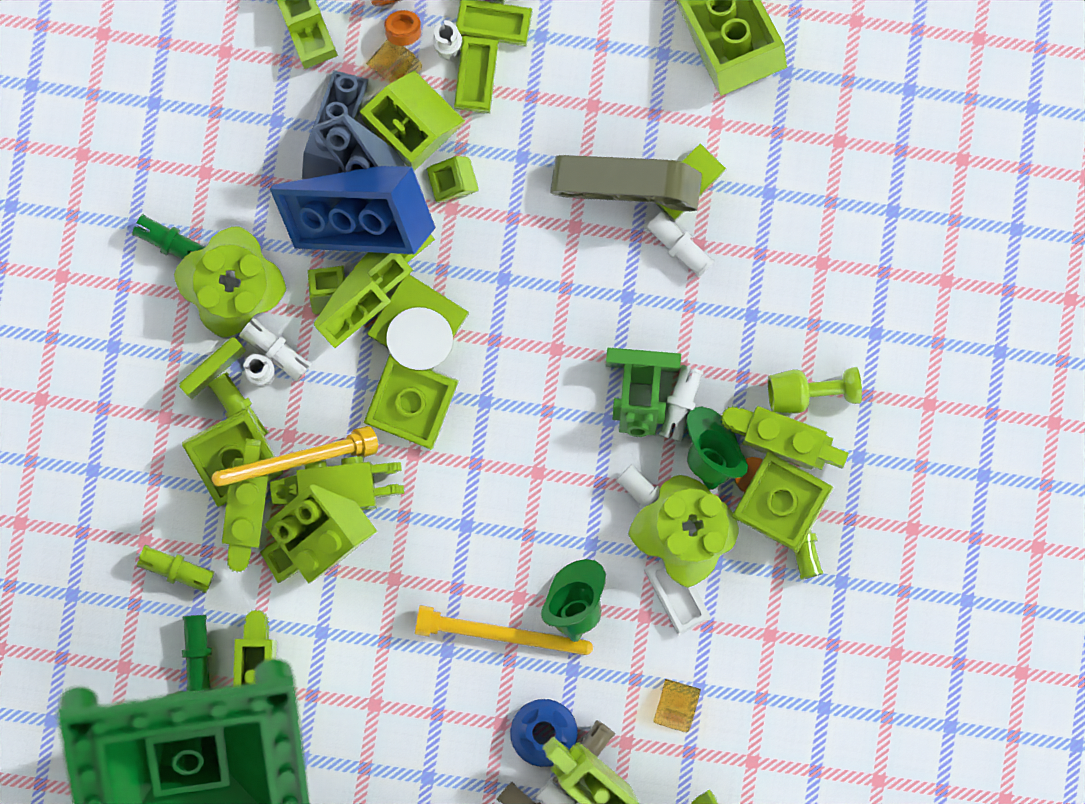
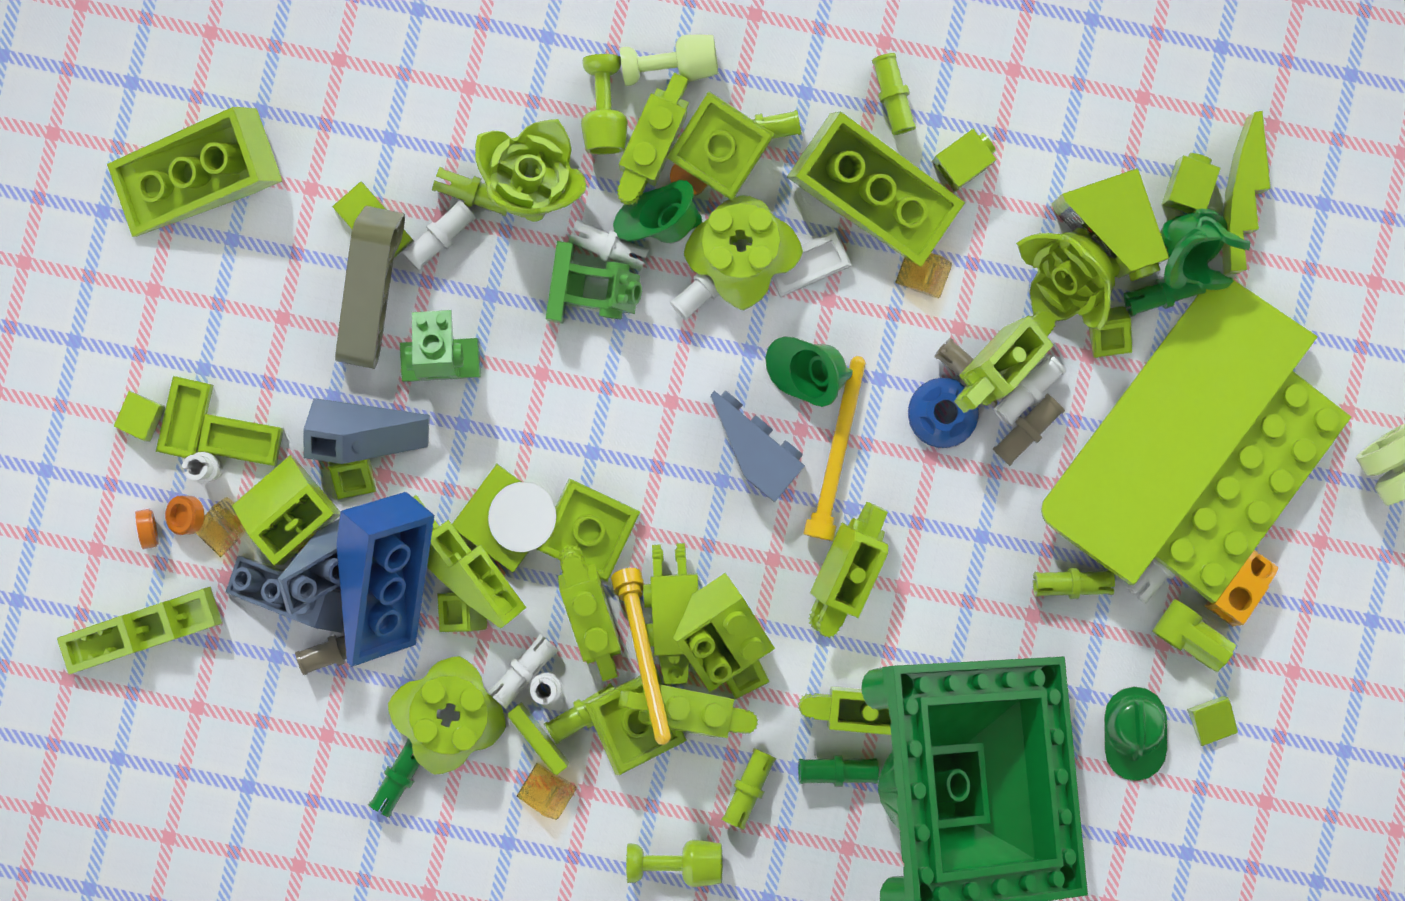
camera: 85 degrees left, 5 degrees up
none -> dark tan pin [295,635,347,675]
none -> sand blue slope [303,398,430,464]
none -> bright green tile [400,310,481,382]
none -> lime pin [432,167,507,217]
none -> lime brick [475,119,586,222]
none -> clear yellow slope [517,763,576,820]
none -> lime hinge [558,544,621,681]
none -> yellowish green piece [620,34,718,86]
none -> lime piece [626,840,723,887]
none -> sand blue slope [710,390,805,502]
none -> lime slope [787,111,965,267]
none -> lime hinge [808,502,889,638]
none -> lime pin [872,53,916,135]
none -> lime brick [932,128,997,192]

